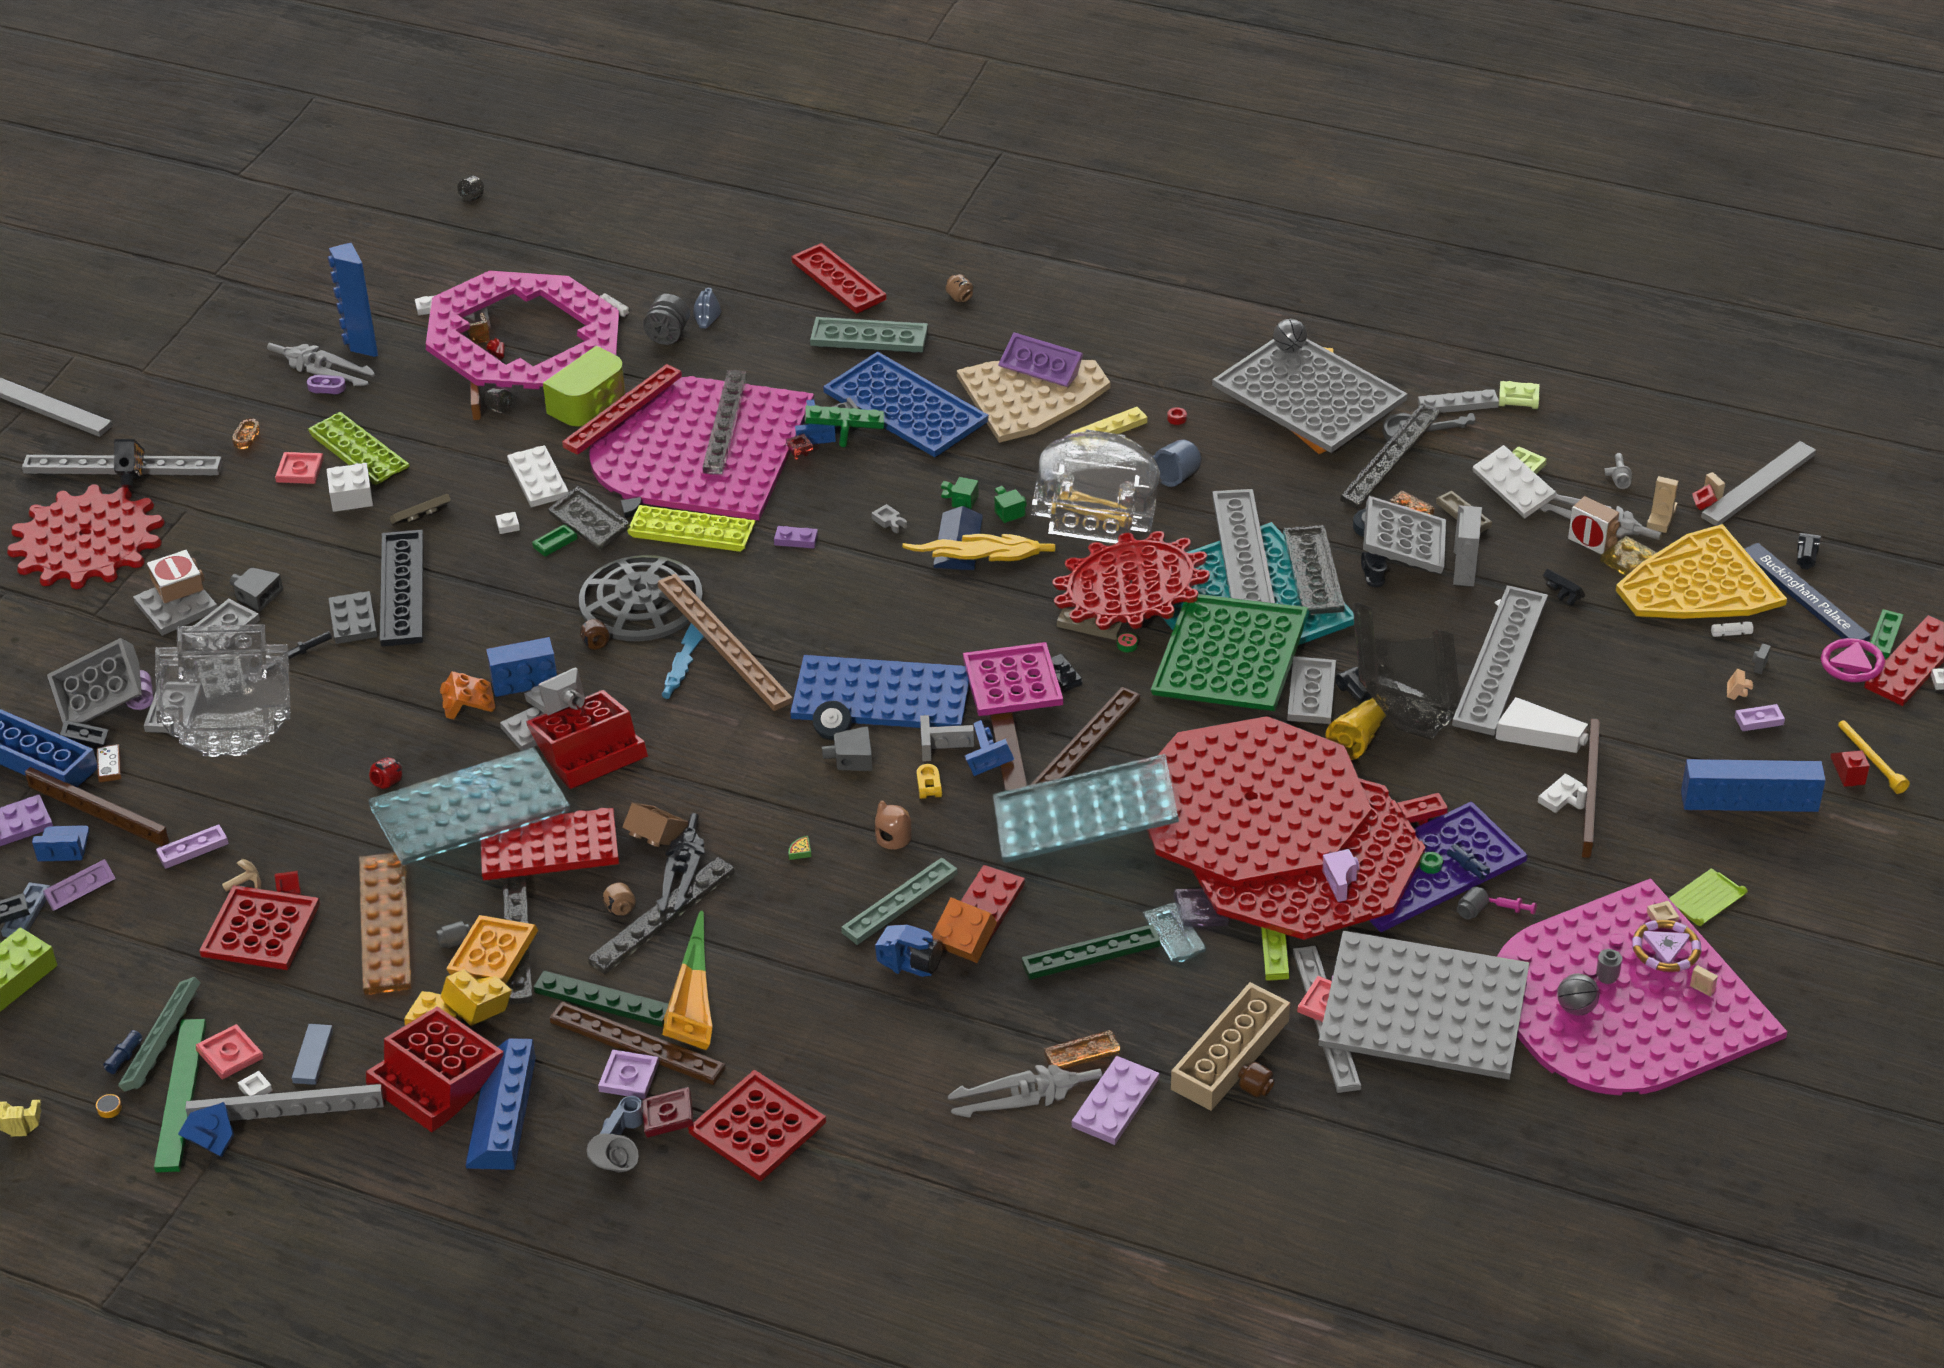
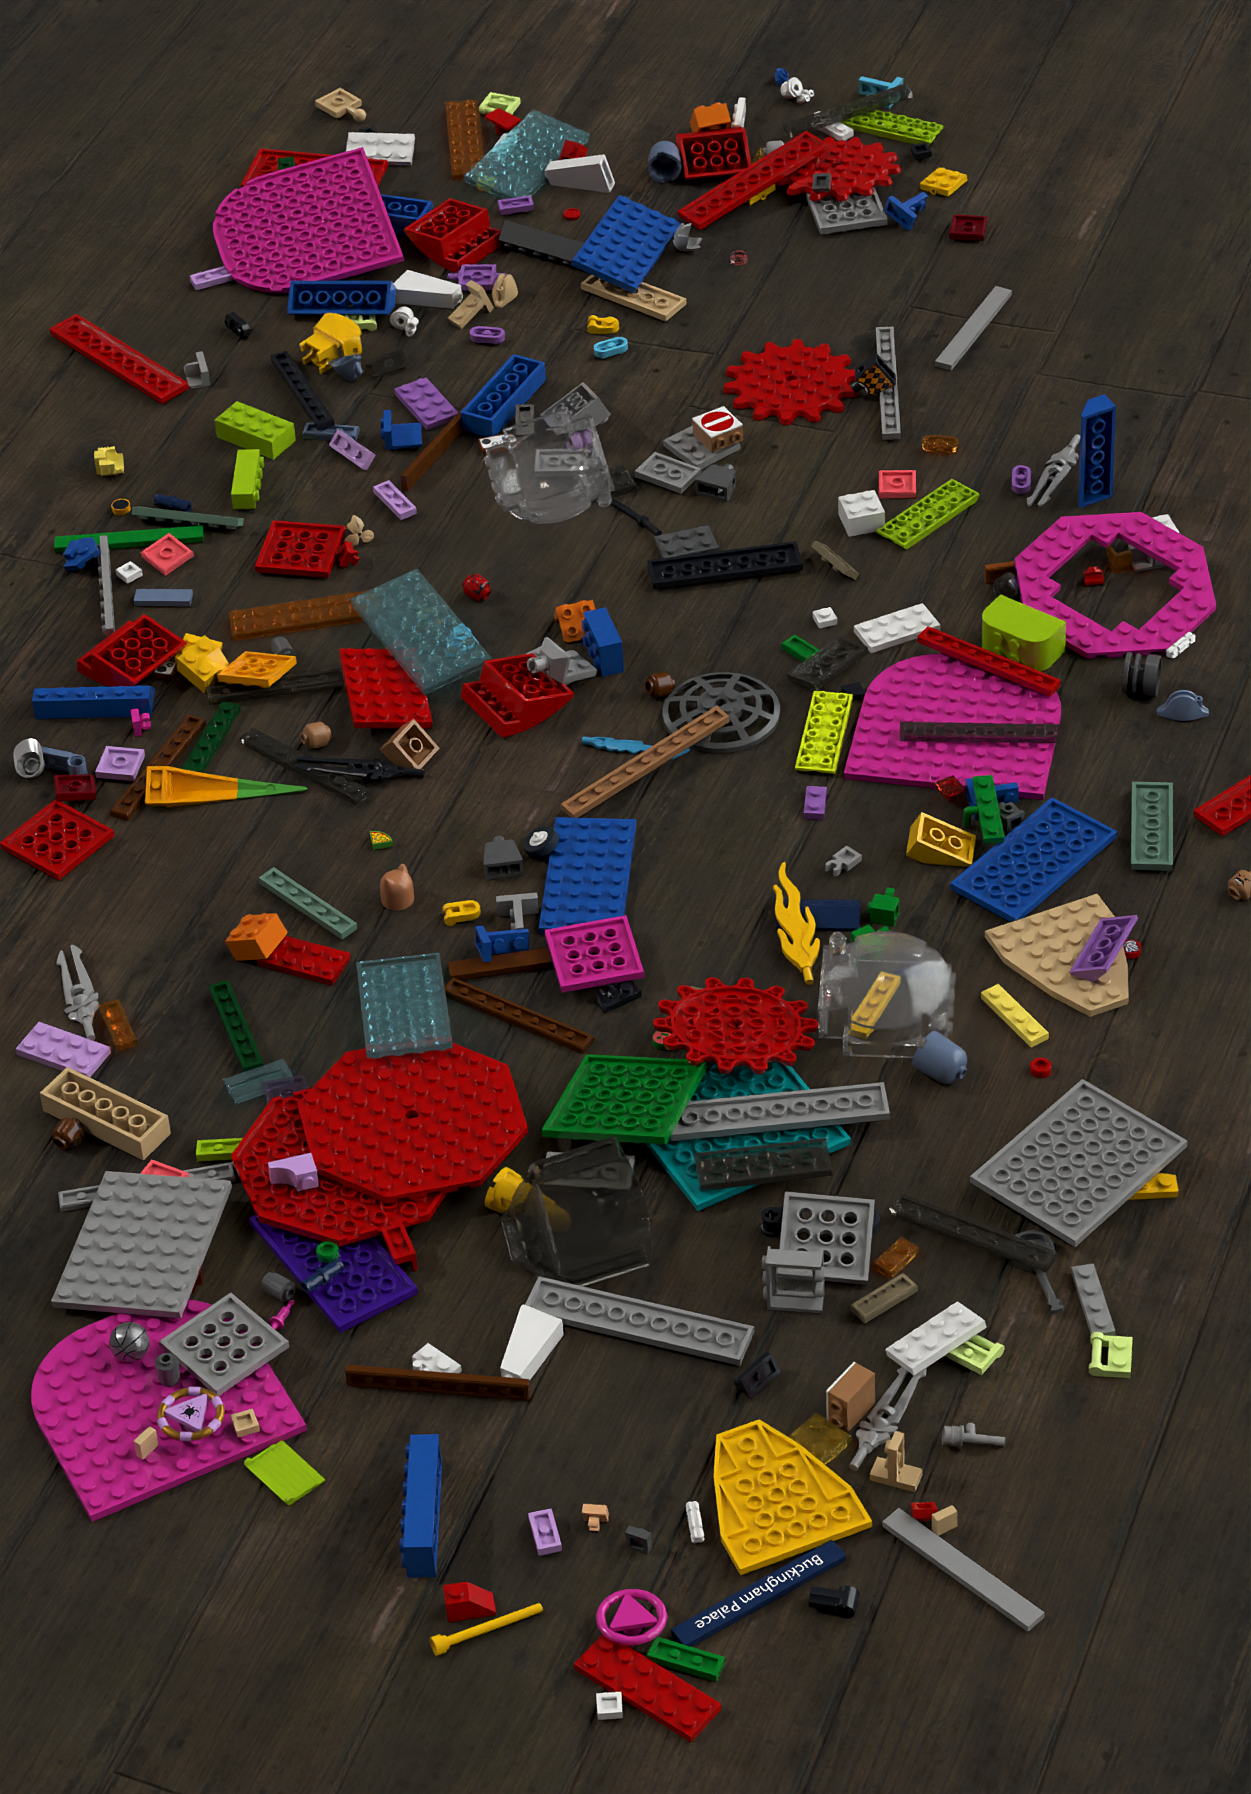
camera: 90 degrees right, 0 degrees up
blue piece [875,925,943,977] -> none
flat silver piece [1273,319,1307,353] -> none
none -> dark pink tile [131,709,151,737]
none -> light grey piece [159,1293,289,1396]
none -> lime brick [231,449,264,510]
none -> yellow slope [906,812,976,867]

